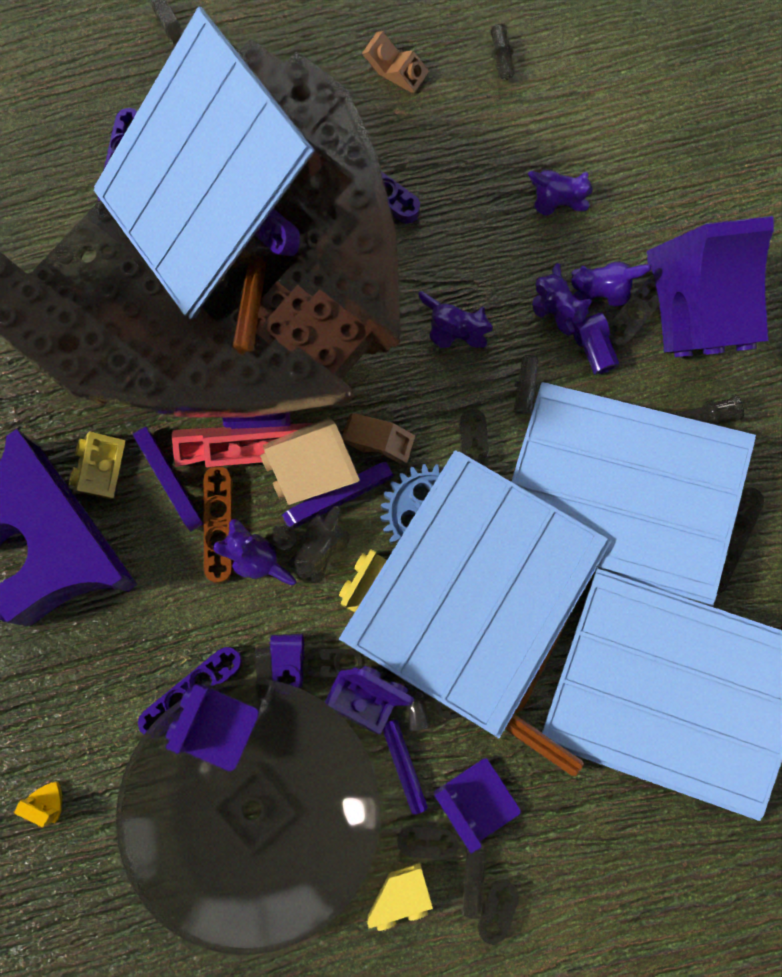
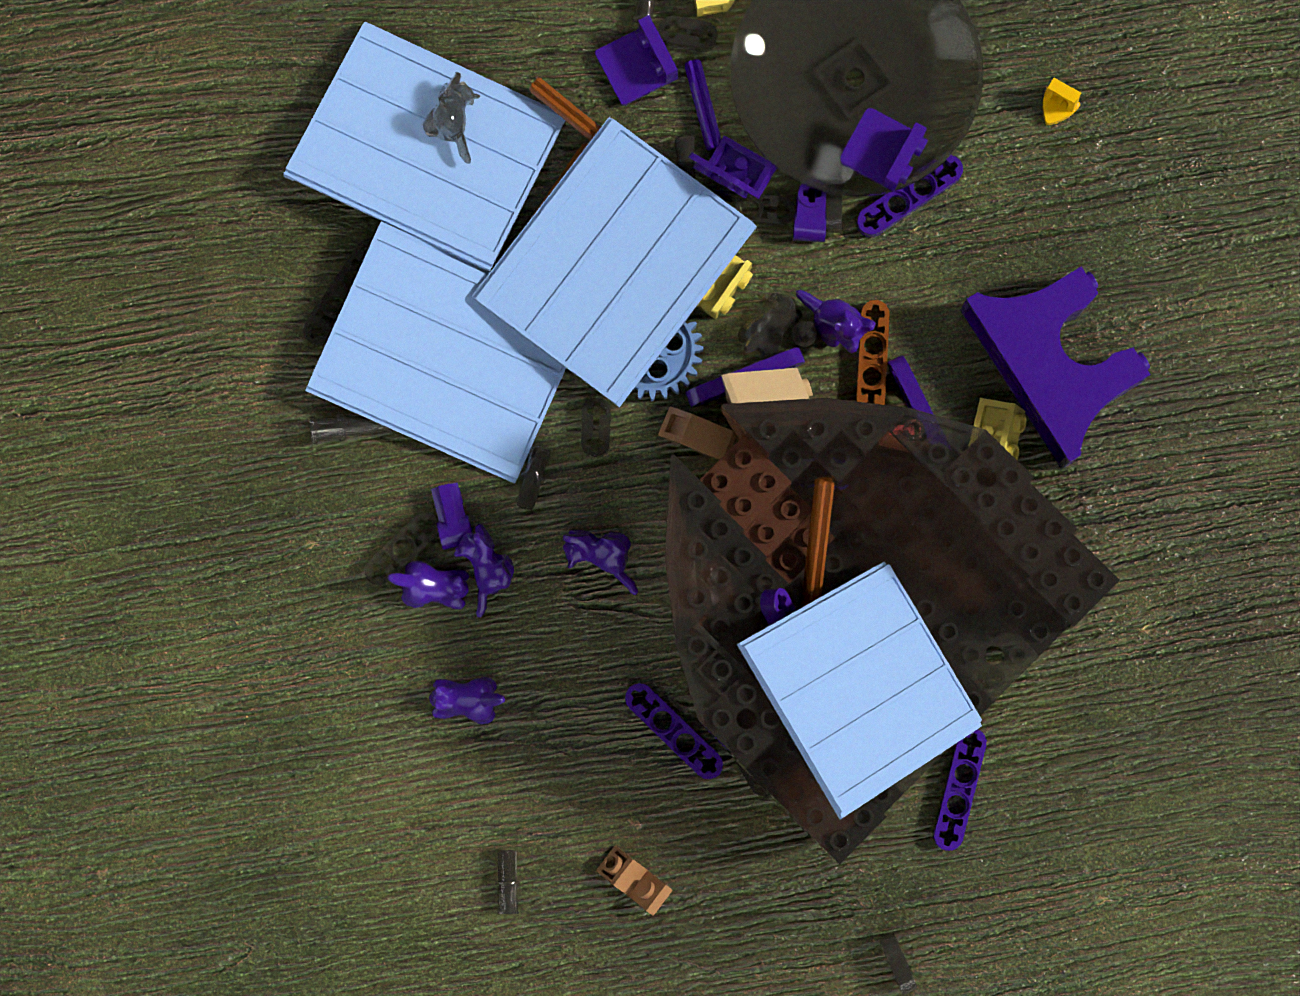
camera: 170 degrees left, 5 degrees up
dark purple piece [647,216,774,357] -> none
none -> clear smoke animal [423,71,480,164]

